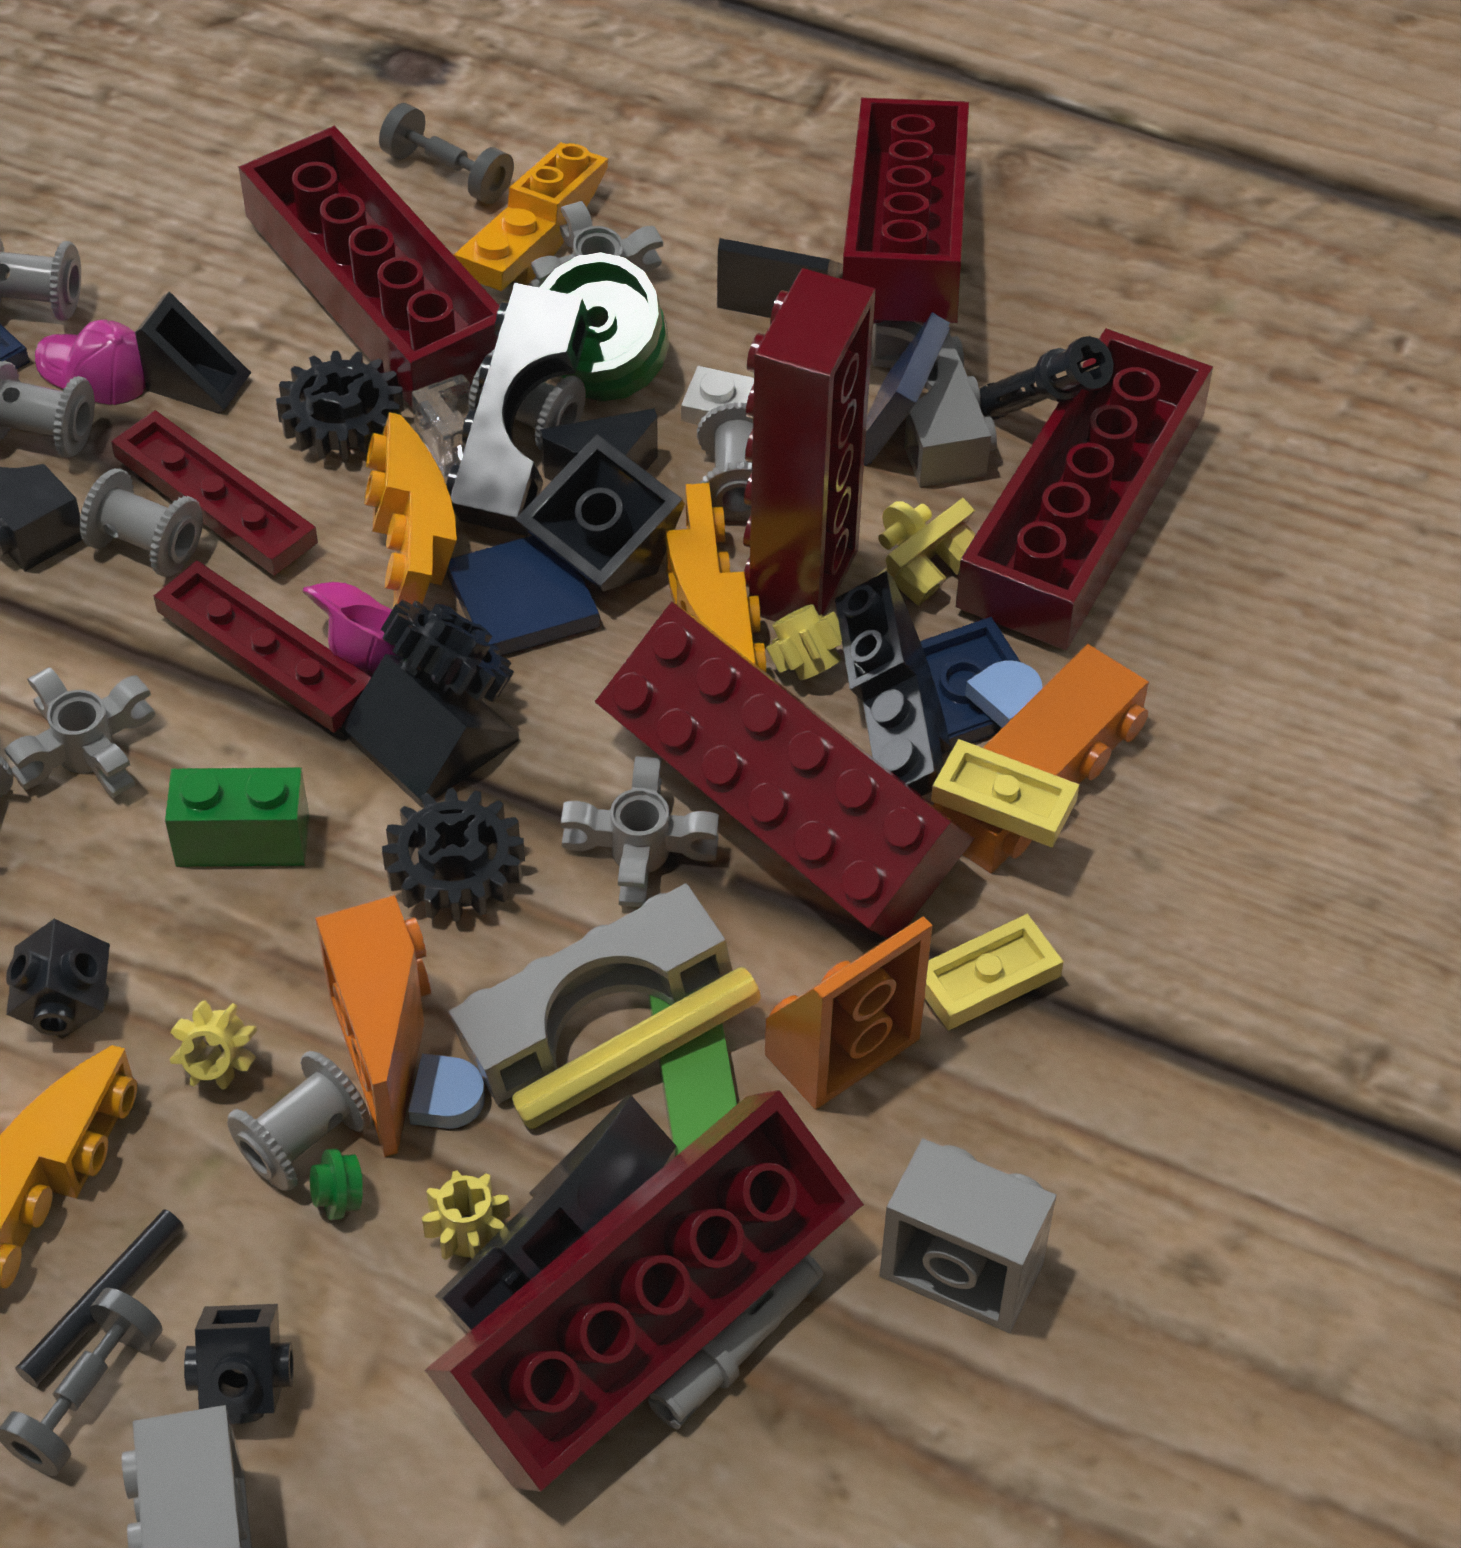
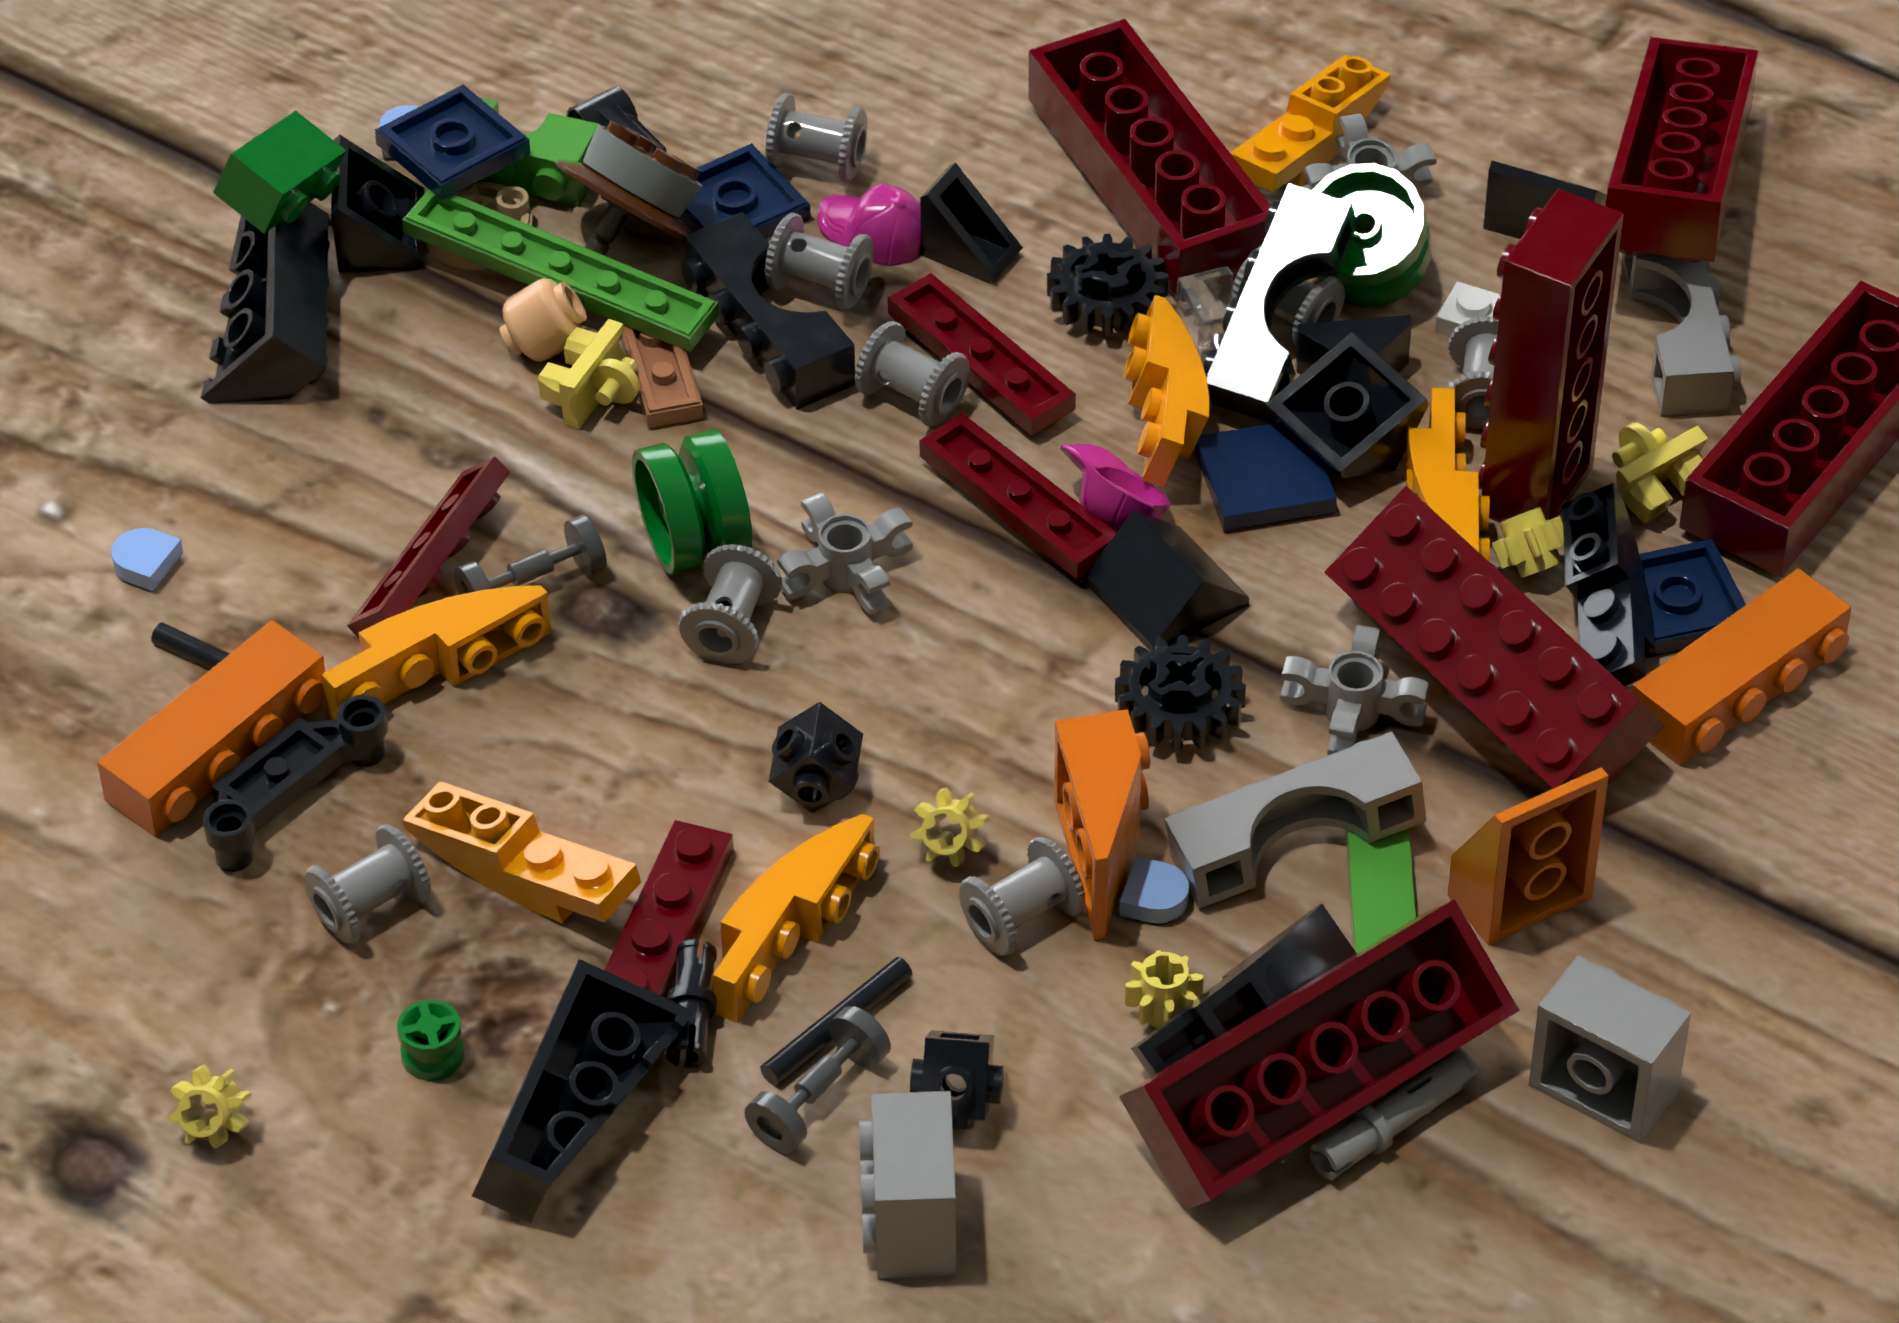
camera: 10 degrees right, 5 degrees down
green brick [165,767,309,867] -> none
green plate [310,1149,363,1220] -> none
dark grey wheel [379,103,514,204] -> none
black gear [381,600,514,702] -> none
light yellow axle [512,967,761,1129] -> none
dark blue tile [864,312,950,466] -> none
light yellow plate [925,913,1064,1031] -> none
light yellow plate [931,739,1080,848] -> none
light blue tile [965,661,1042,728] -> none
black pin [979,336,1114,420] -> none

